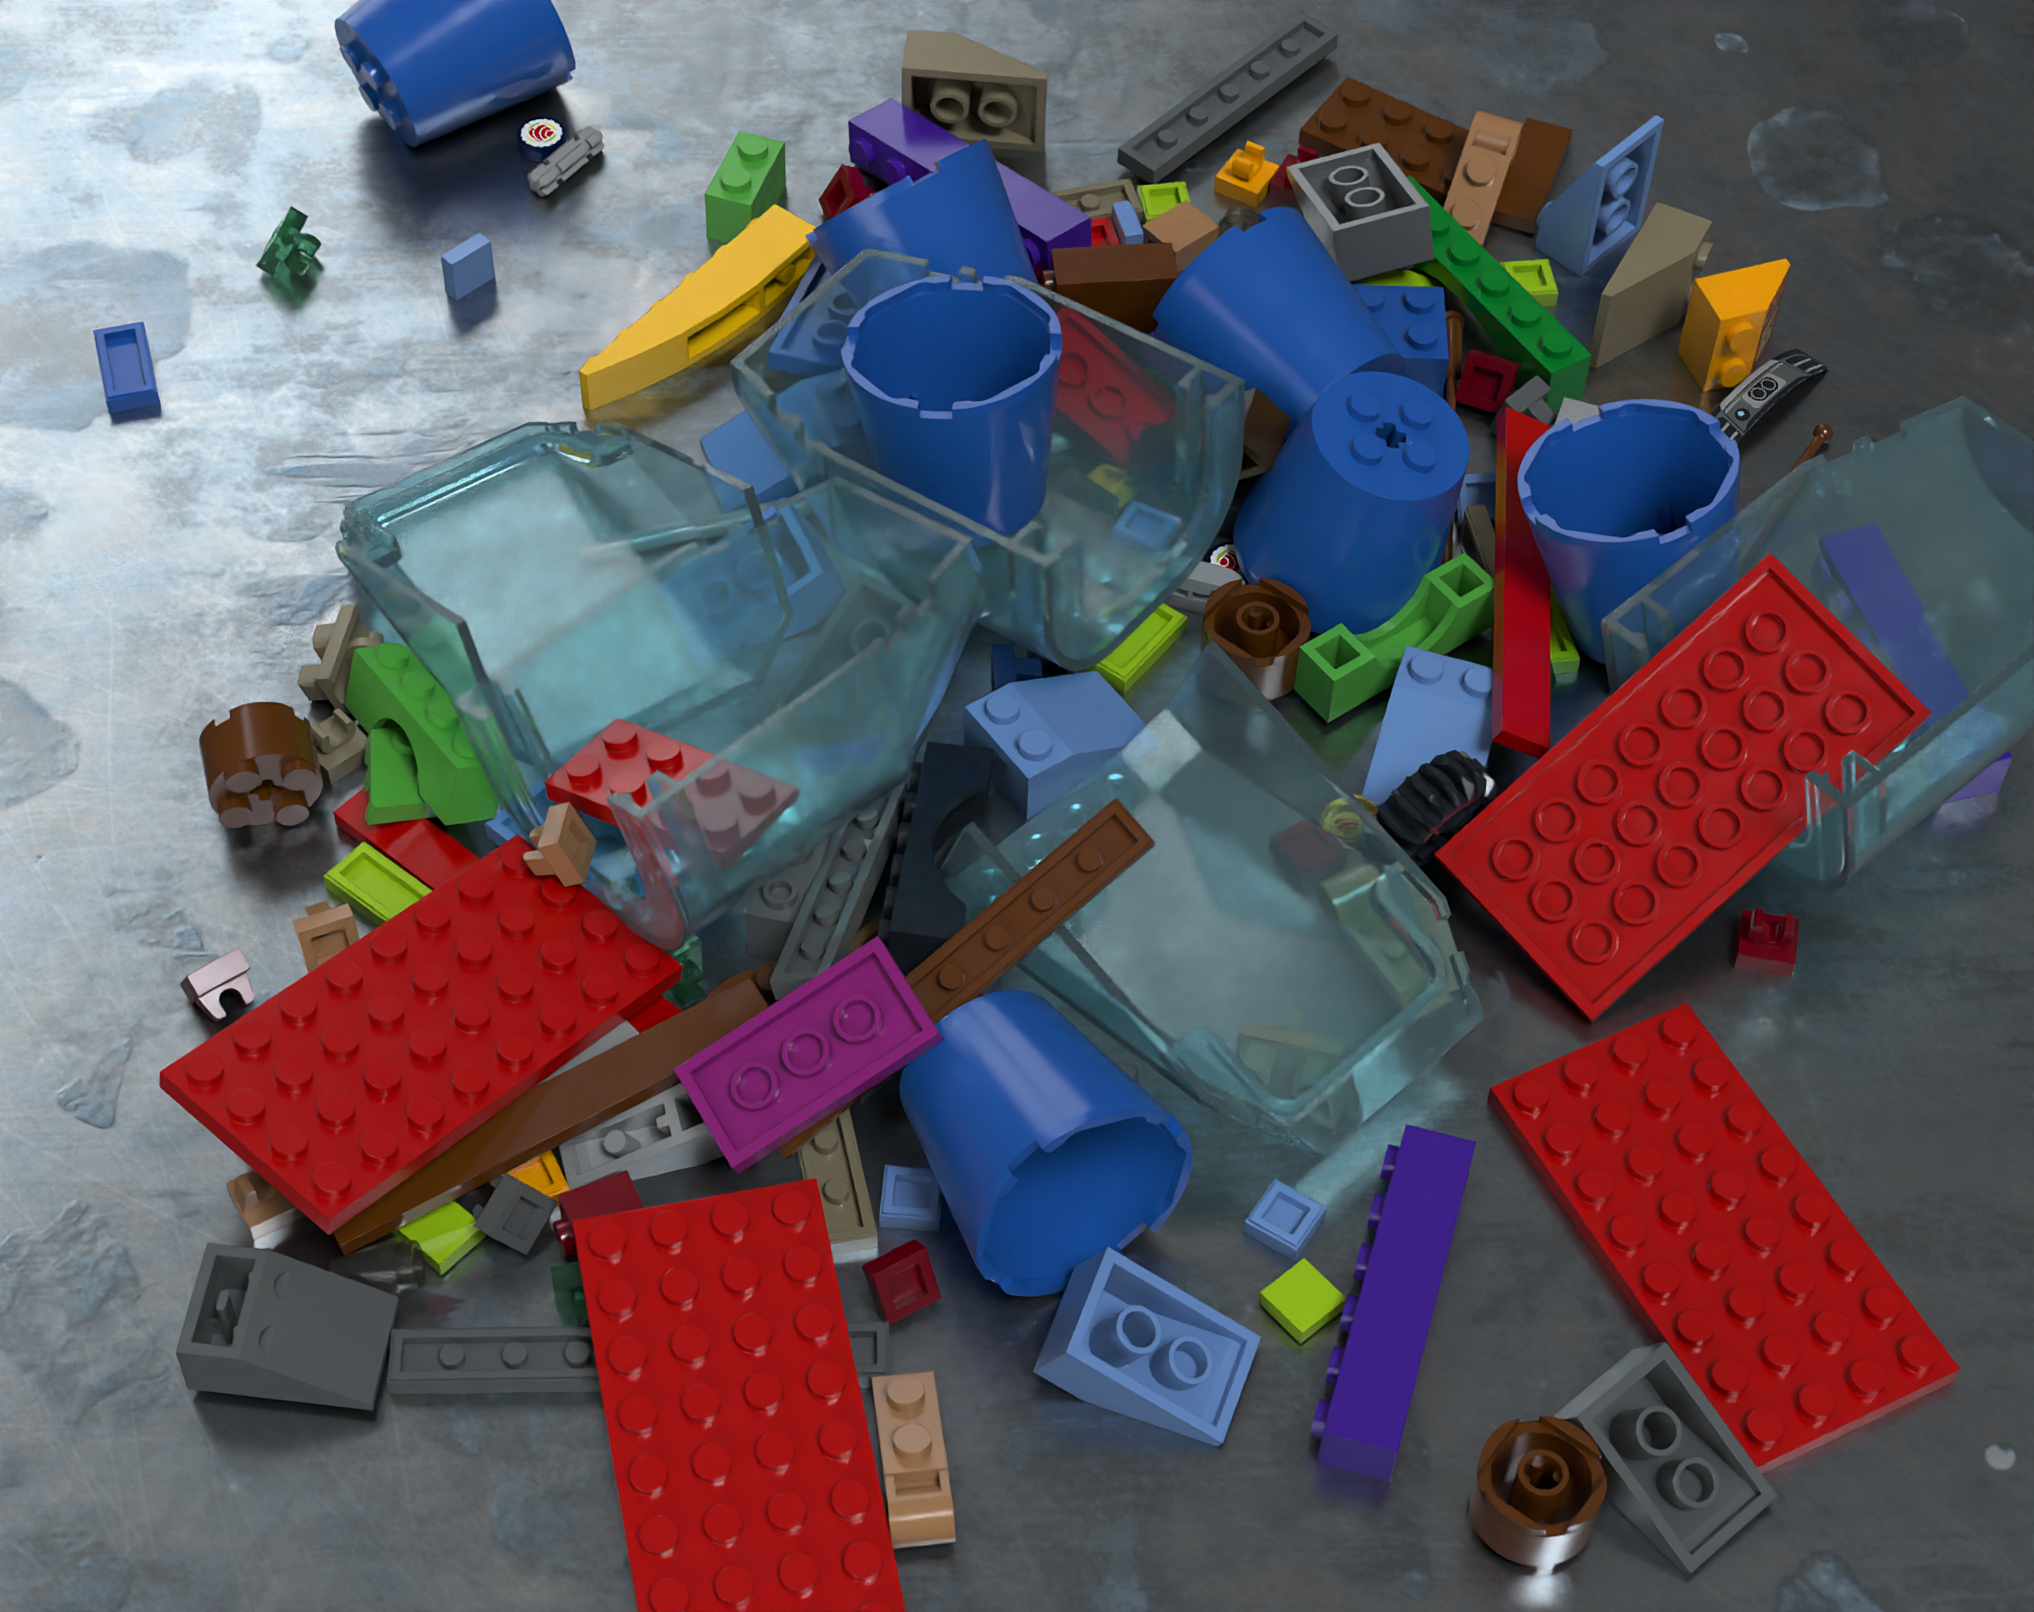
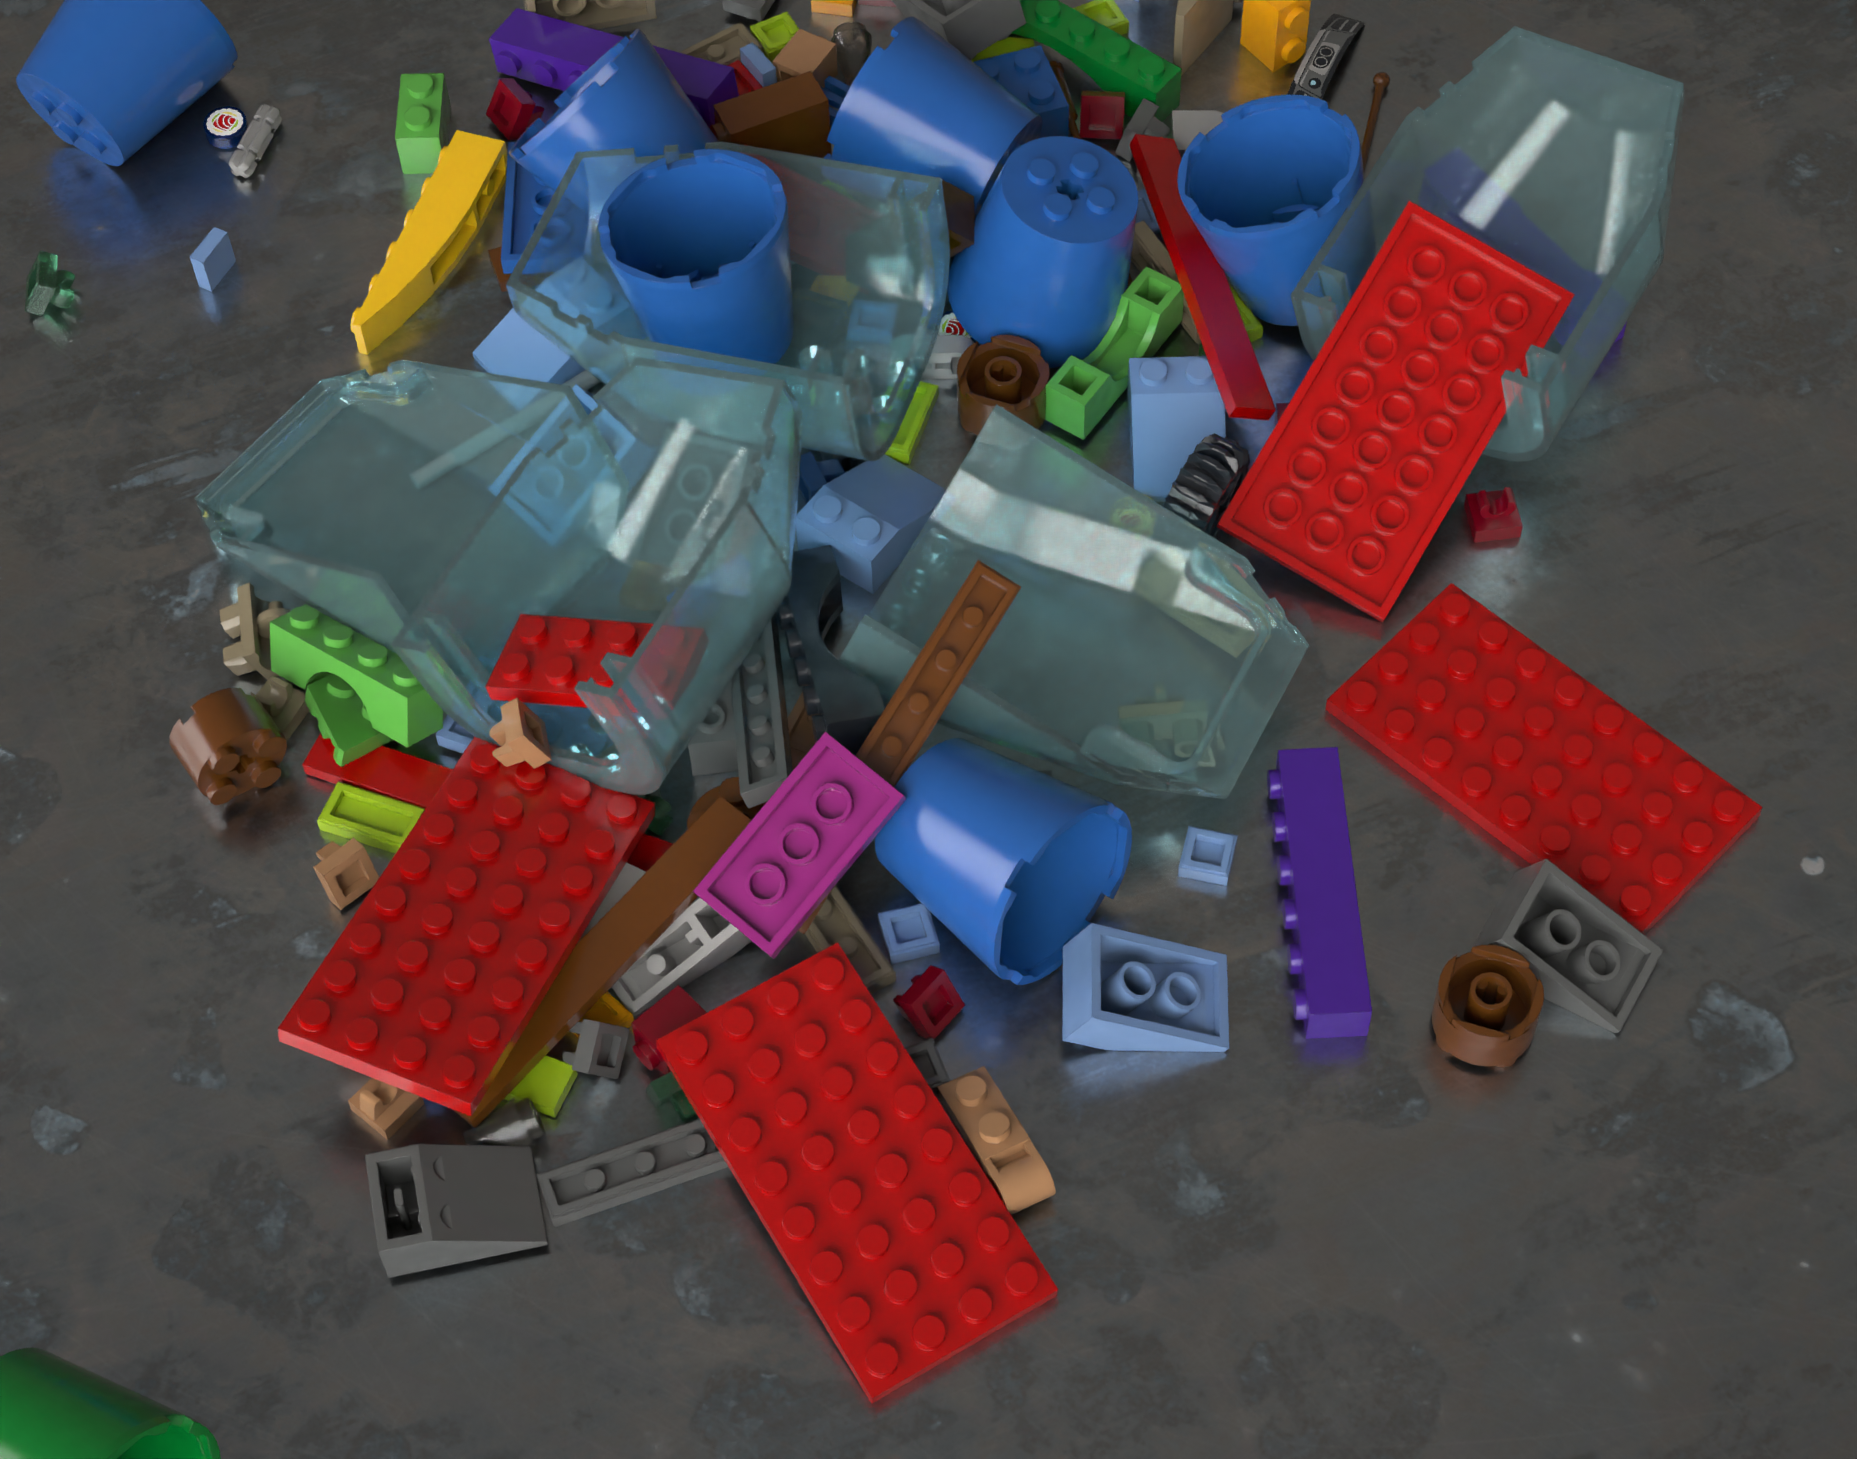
camera: 15 degrees left, 5 degrees up
tile [180,948,254,1022] -> none
lime tile [1258,1258,1346,1344] -> none

